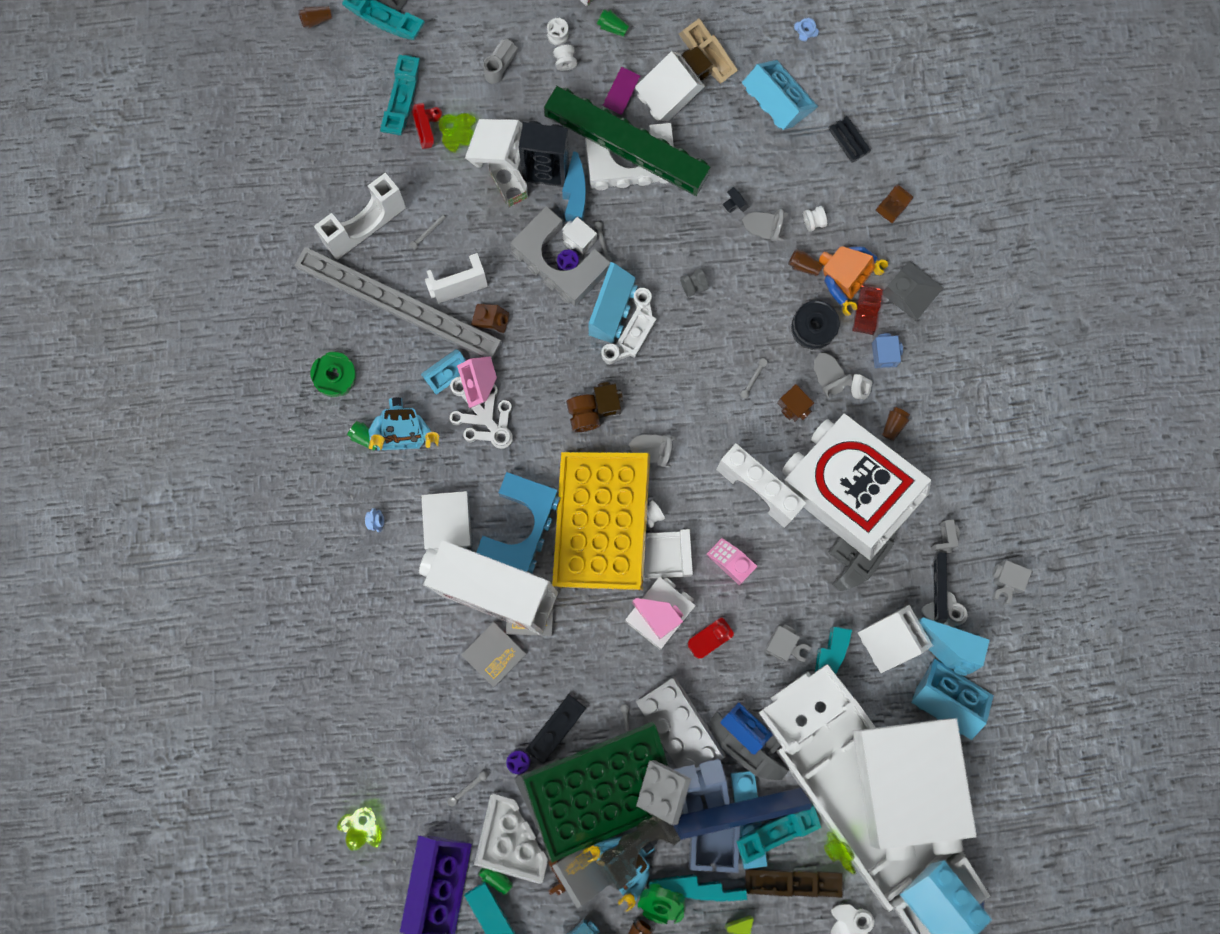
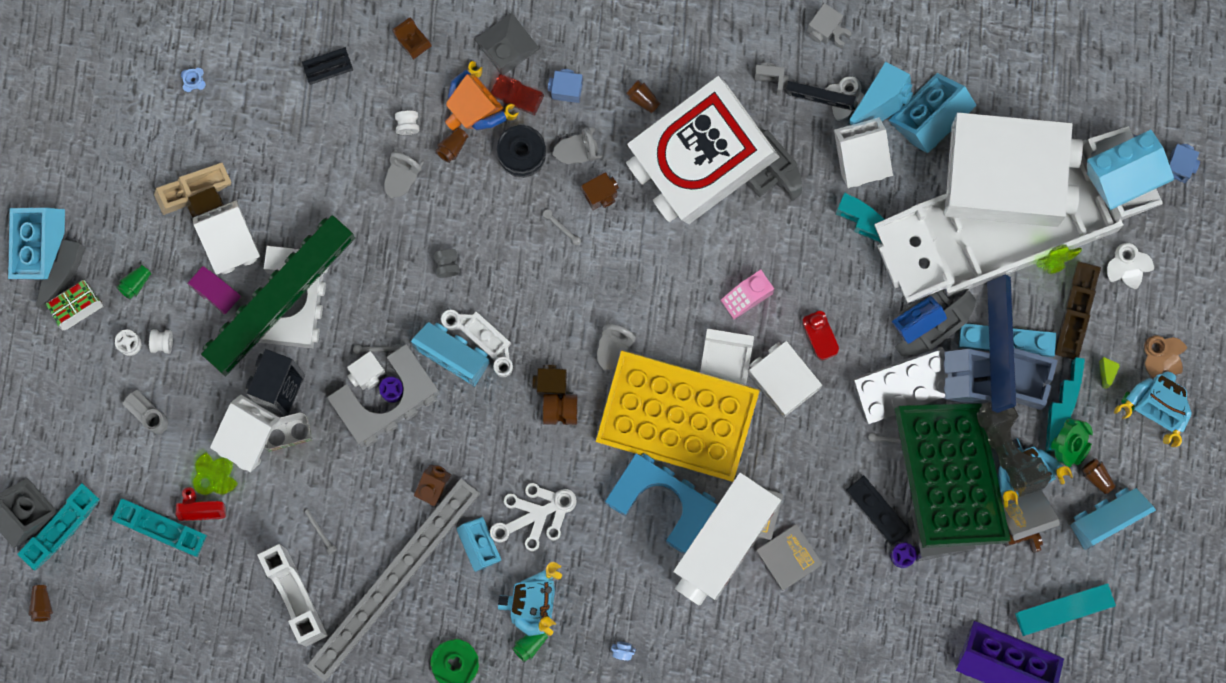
camera: 70 degrees left, 0 degrees up
white brick [421,491,472,551] -> none
white panel [425,253,488,304] -> none
light grey hinge [447,771,488,806] -> none
bright pink slope [457,356,497,408] -> none
white plate [474,794,548,884] -> none
green cone [478,867,513,895] -> none
dark azure slope [562,151,586,222] -> none
bright pink slope [632,598,683,640] -> none
light grey plate [637,761,691,825] -> none
white wheel [646,500,665,528] -> none
white arch [716,443,806,528] -> none
black tile [723,187,750,213] -> none
teal slope [736,805,822,864] -> none
medium azure slope [742,60,818,130] -> none
light grey brick [764,625,811,662] -> none
white tile [851,374,872,400] -> none

